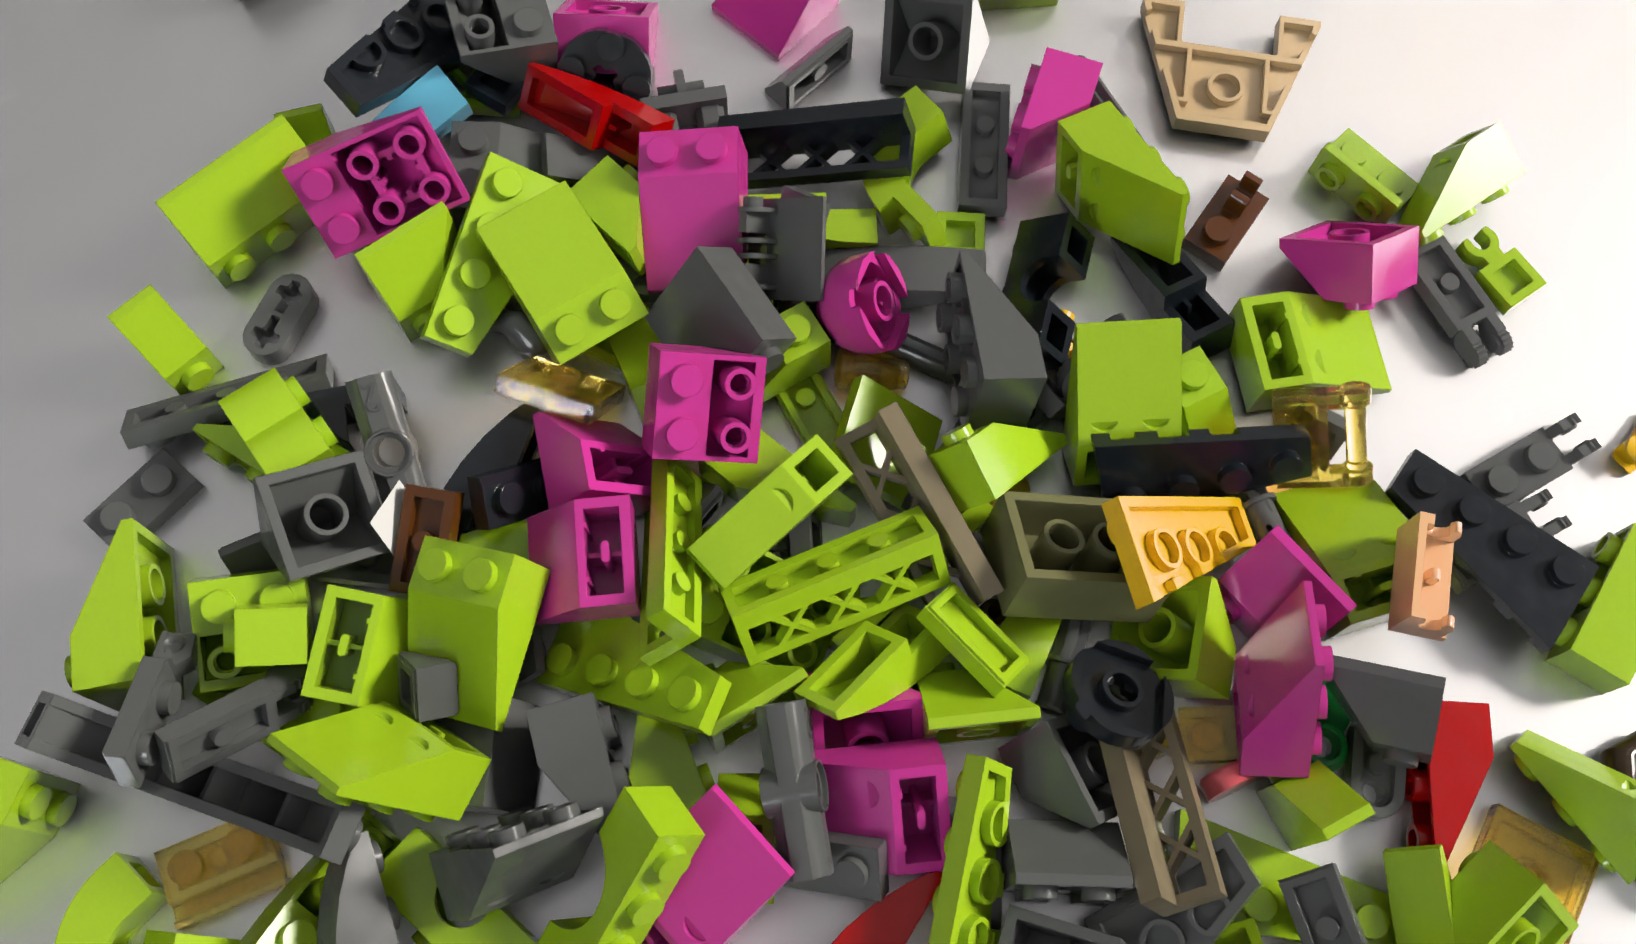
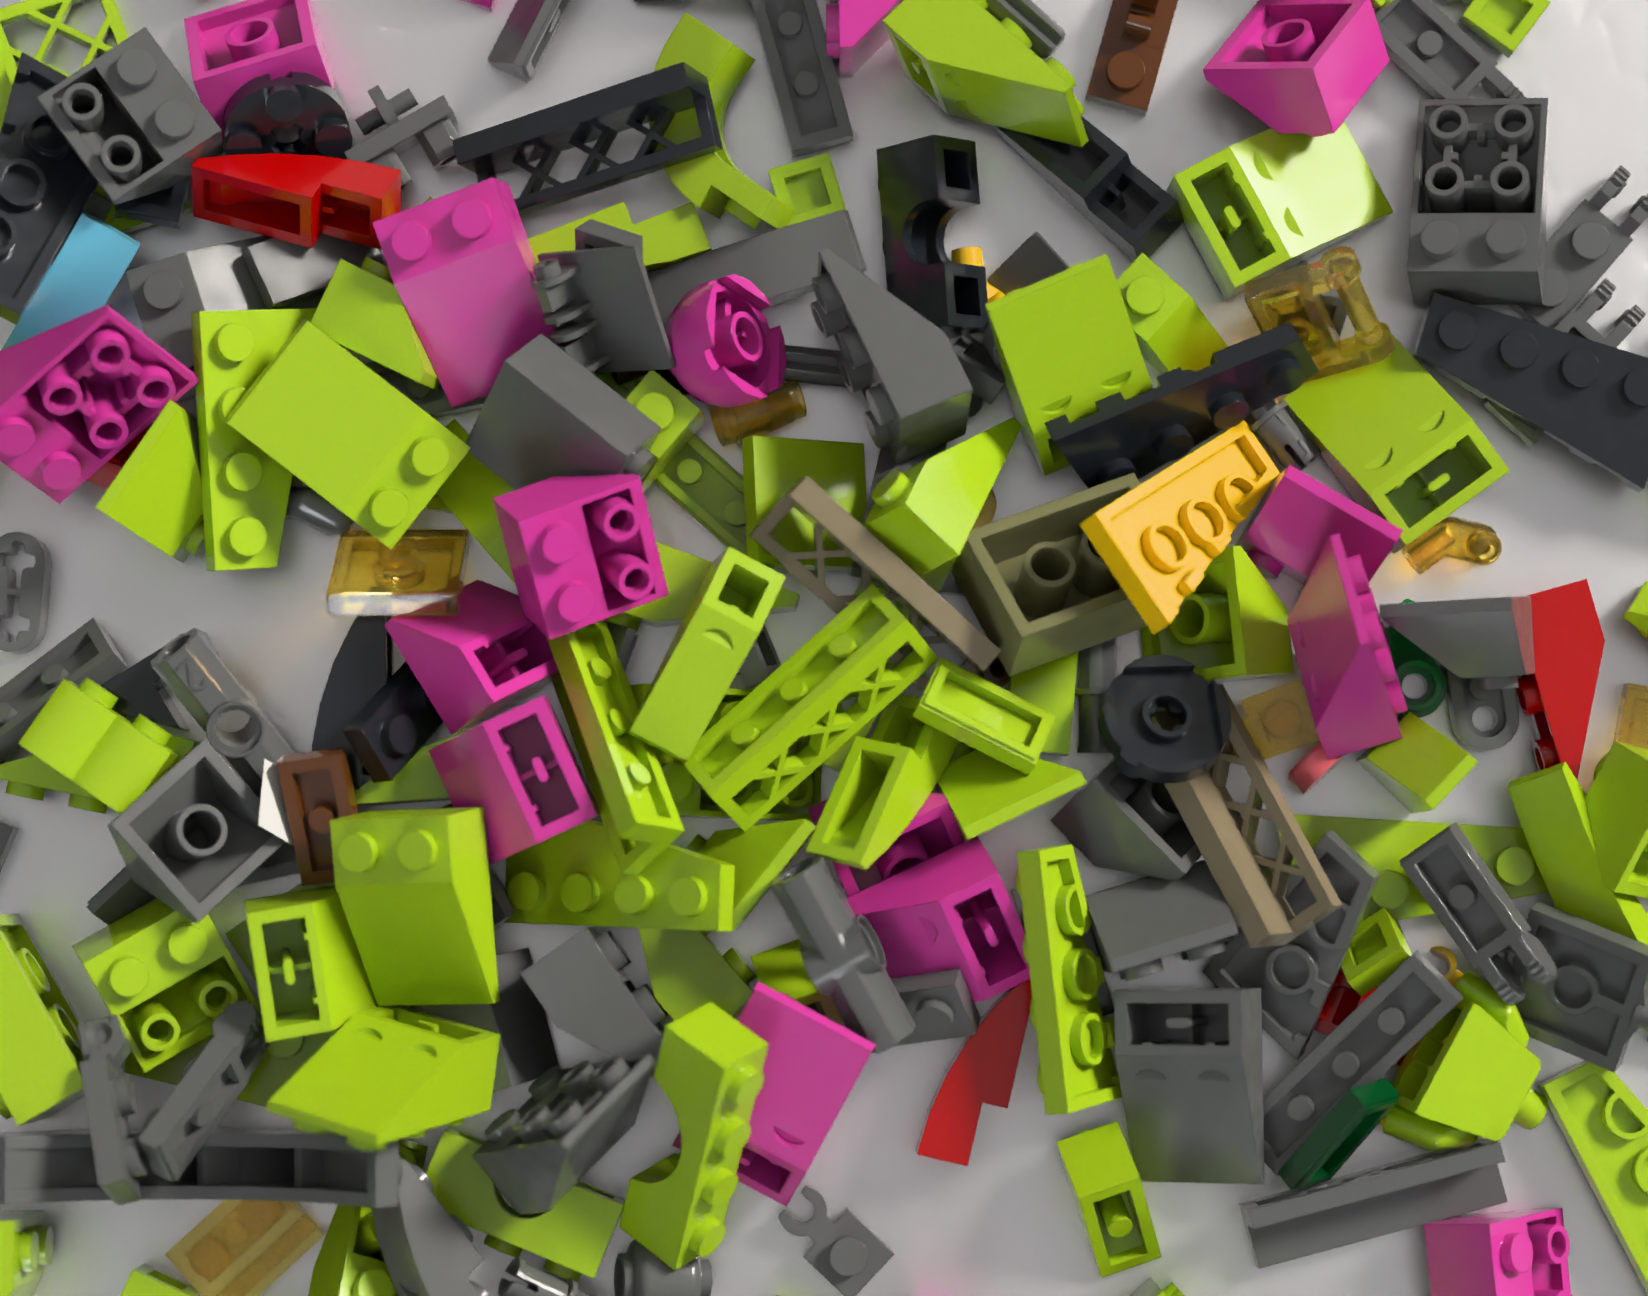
camera: 15 degrees left, 15 degrees up
lime brick [223,603,310,667] -> none
dark grey slope [397,651,459,723] -> none
light nougat hinge [1388,511,1462,642] -> none
none -> clear yellow arm [1402,516,1502,575]
none -> dark grey slope [1407,98,1549,305]

